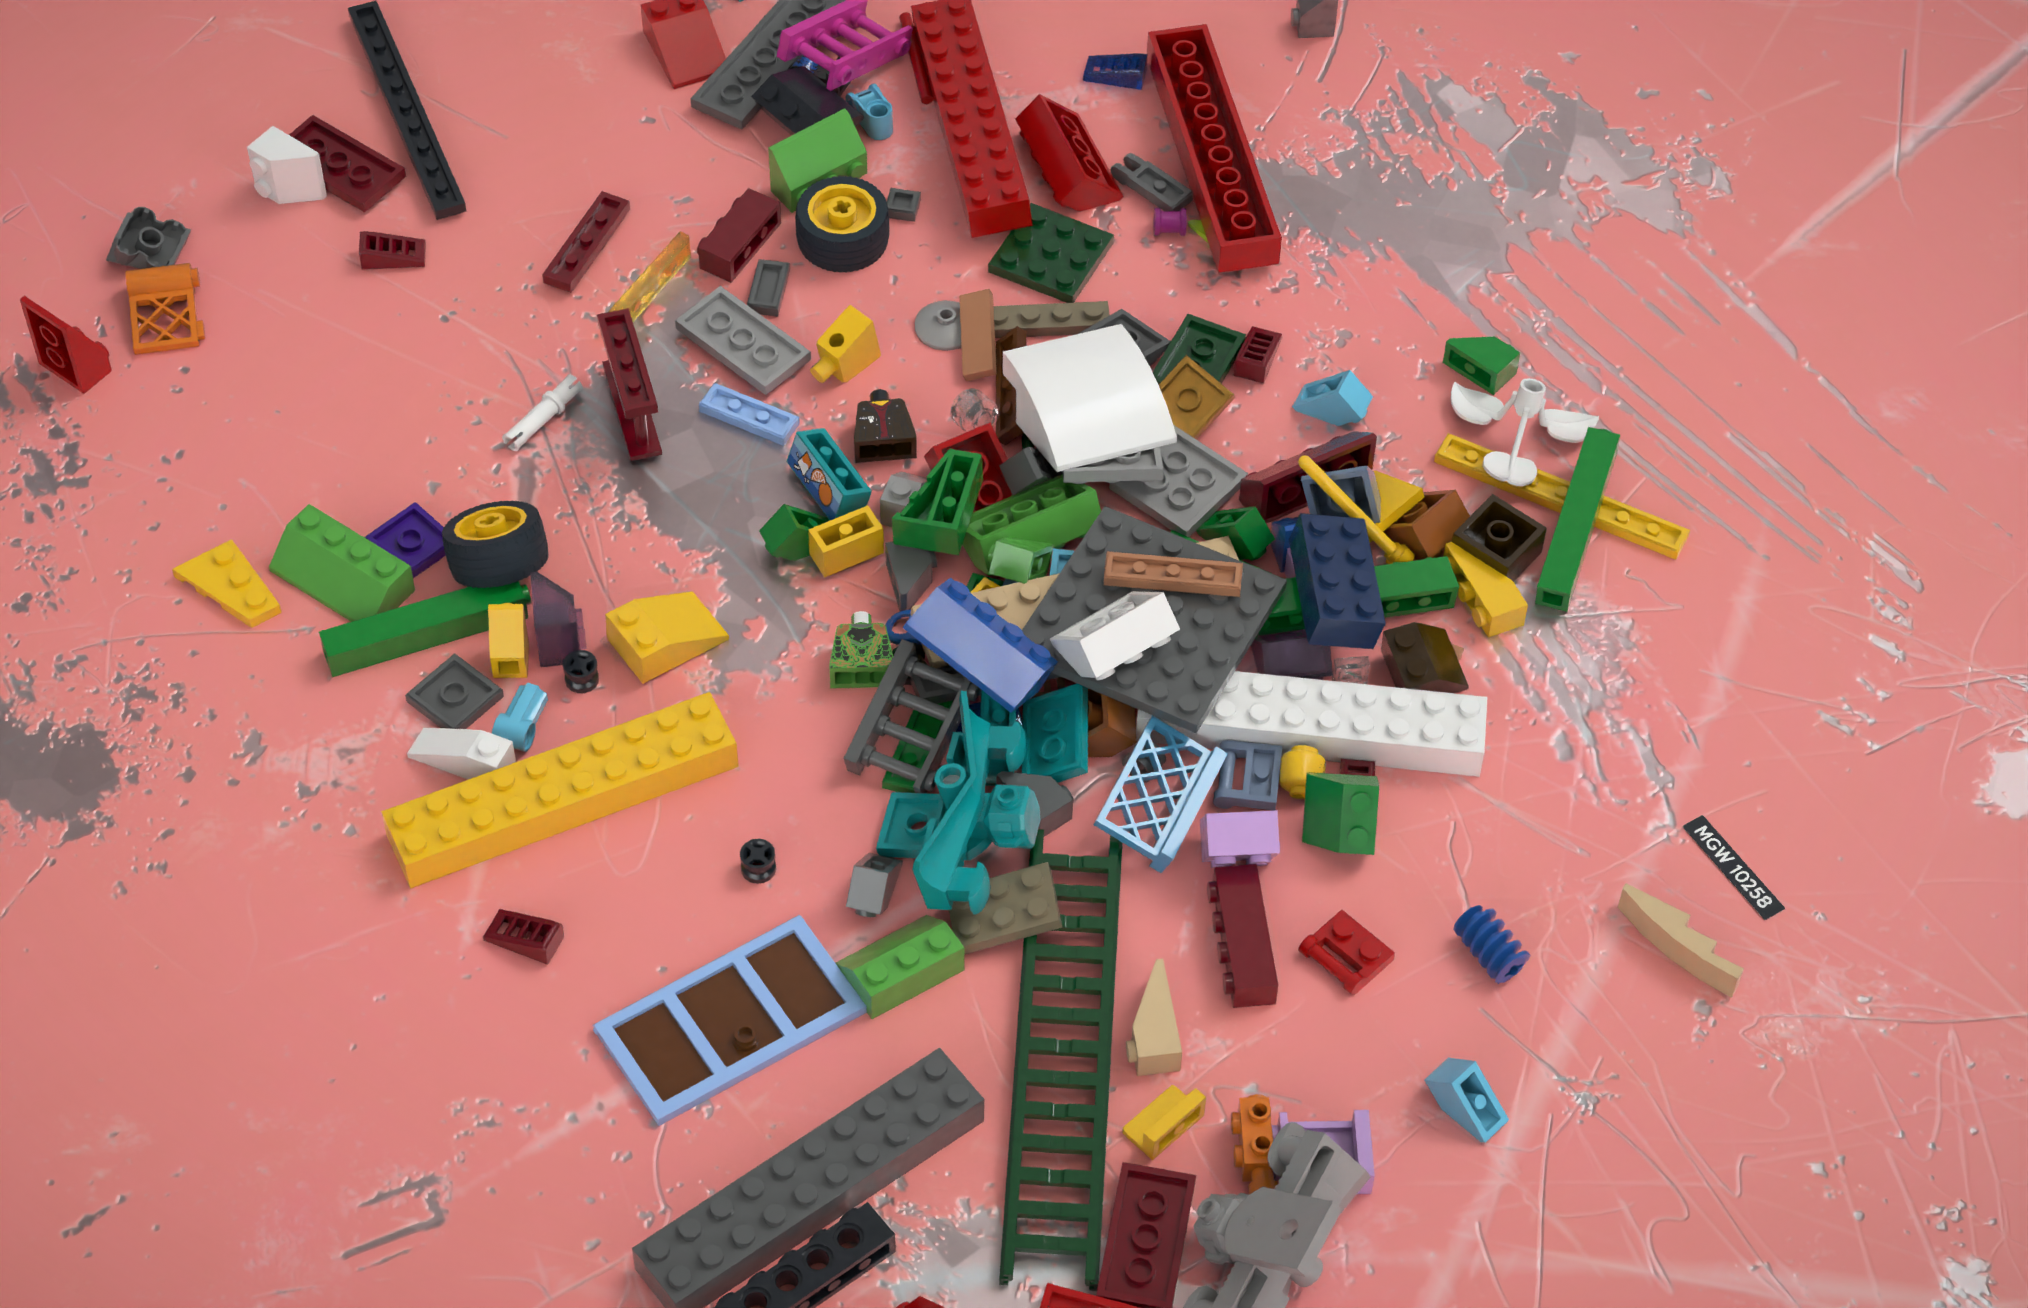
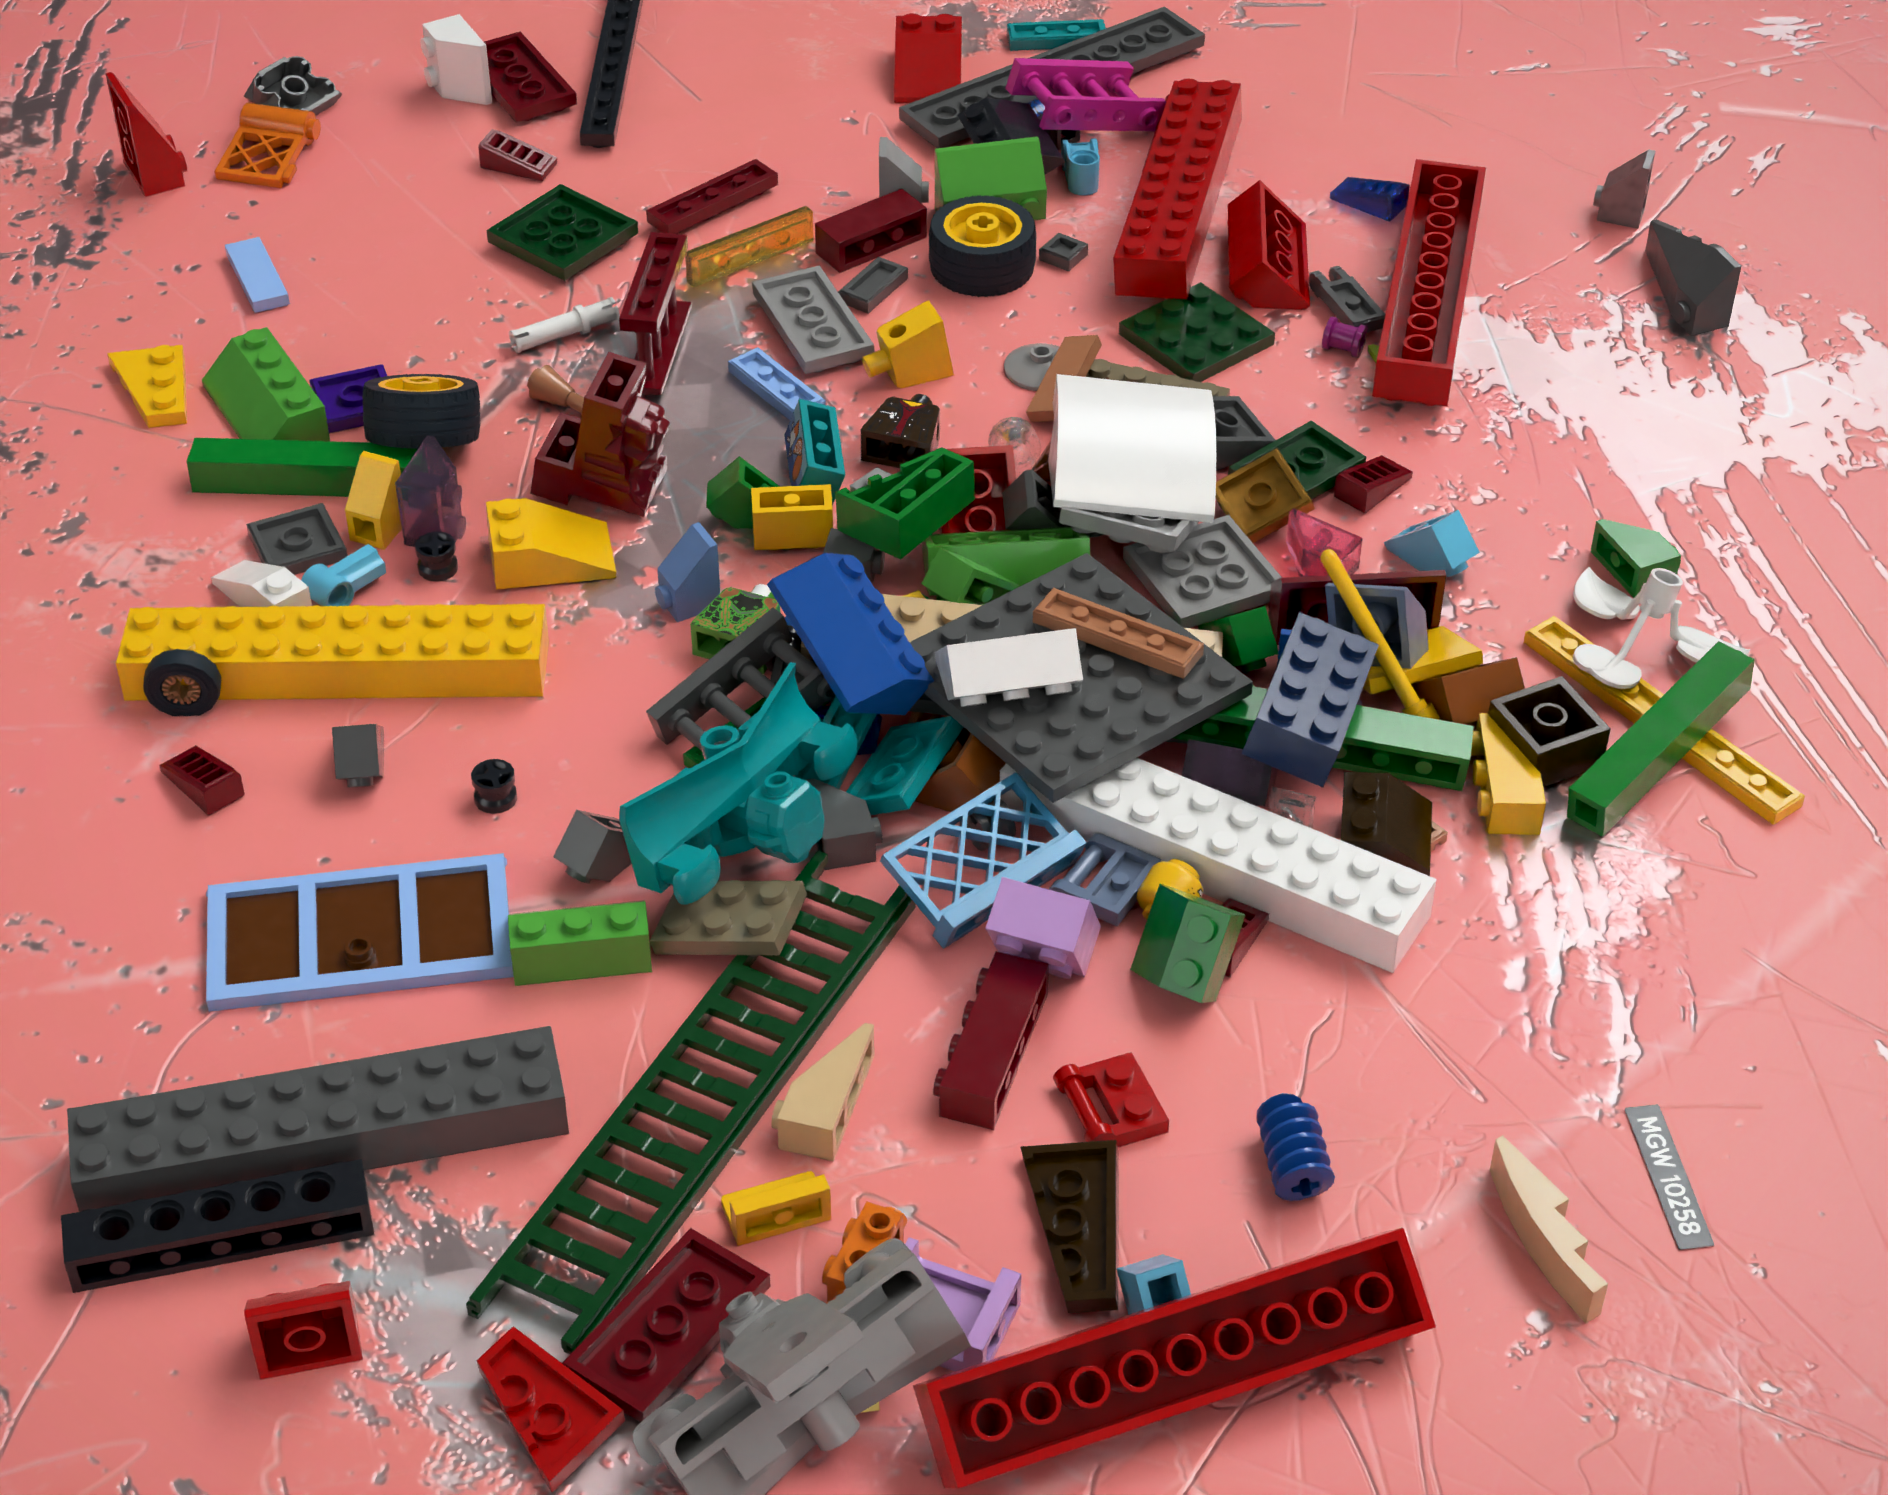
camera: 25 degrees right, 10 degrees down
none -> black bush [143,649,221,716]
none -> light blue tile [225,237,290,313]
none -> dark grey slope [332,724,384,787]
none -> dark green plate [486,184,638,281]
none -> nougat cone [527,365,584,413]
none -> dark red brick [530,352,670,517]
none -> medium blue slope [655,522,720,623]
none -> light grey slope [879,137,929,204]
none -> red brick [913,1228,1436,1489]
none -> dark brown wing [1020,1140,1119,1313]
none -> clear pink slope [1286,508,1363,577]
none -> dark grey wedge [1645,219,1742,336]

